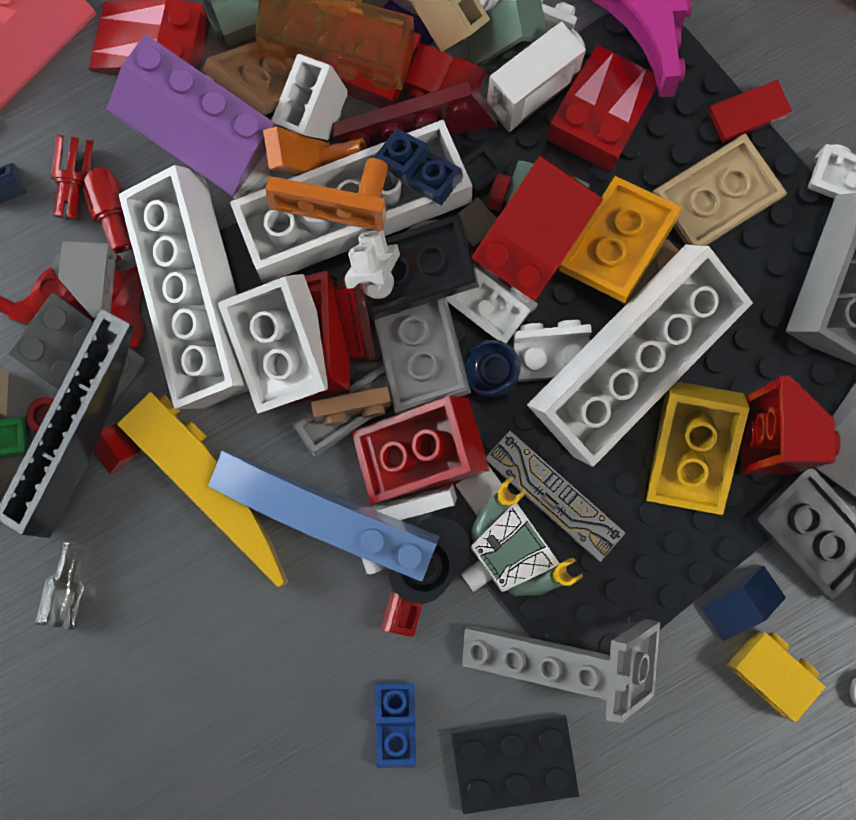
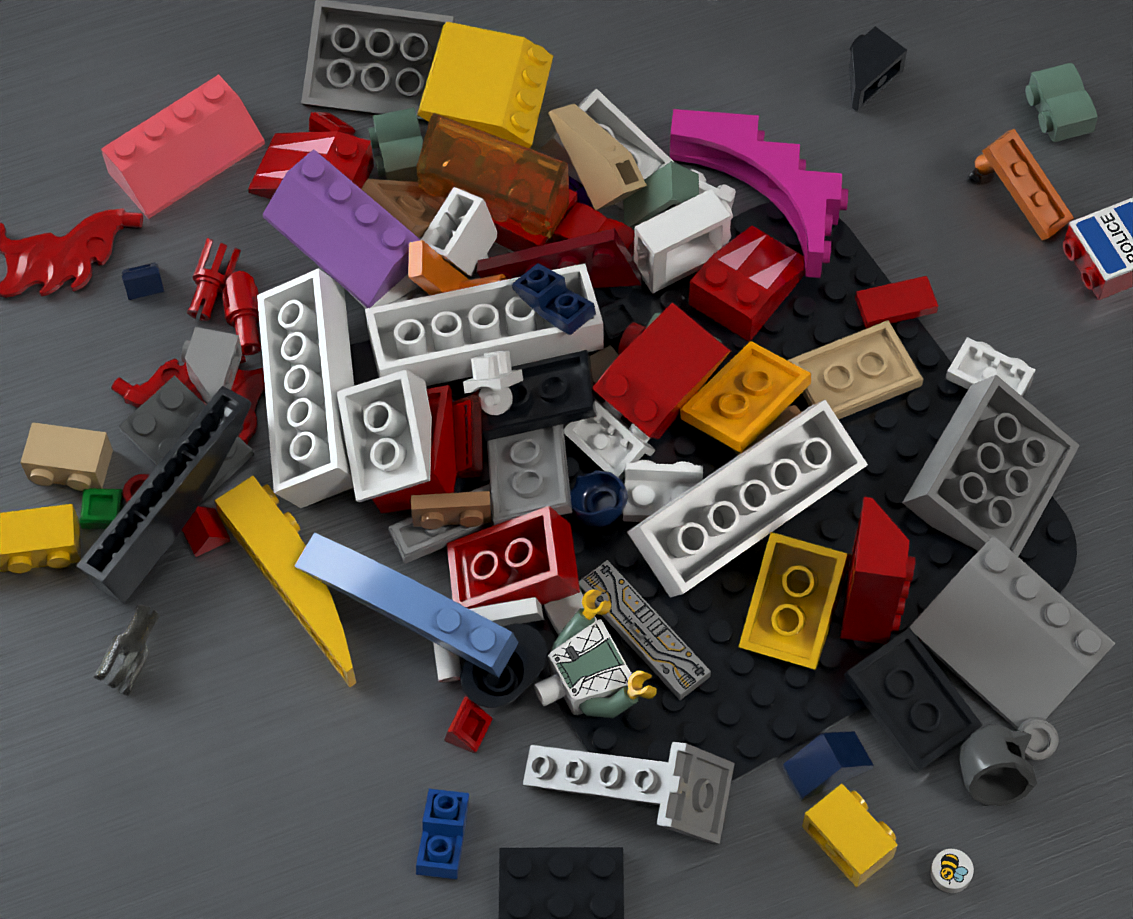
camera: 10 degrees right, 20 degrees down
orange piece [265,158,388,231] -> none

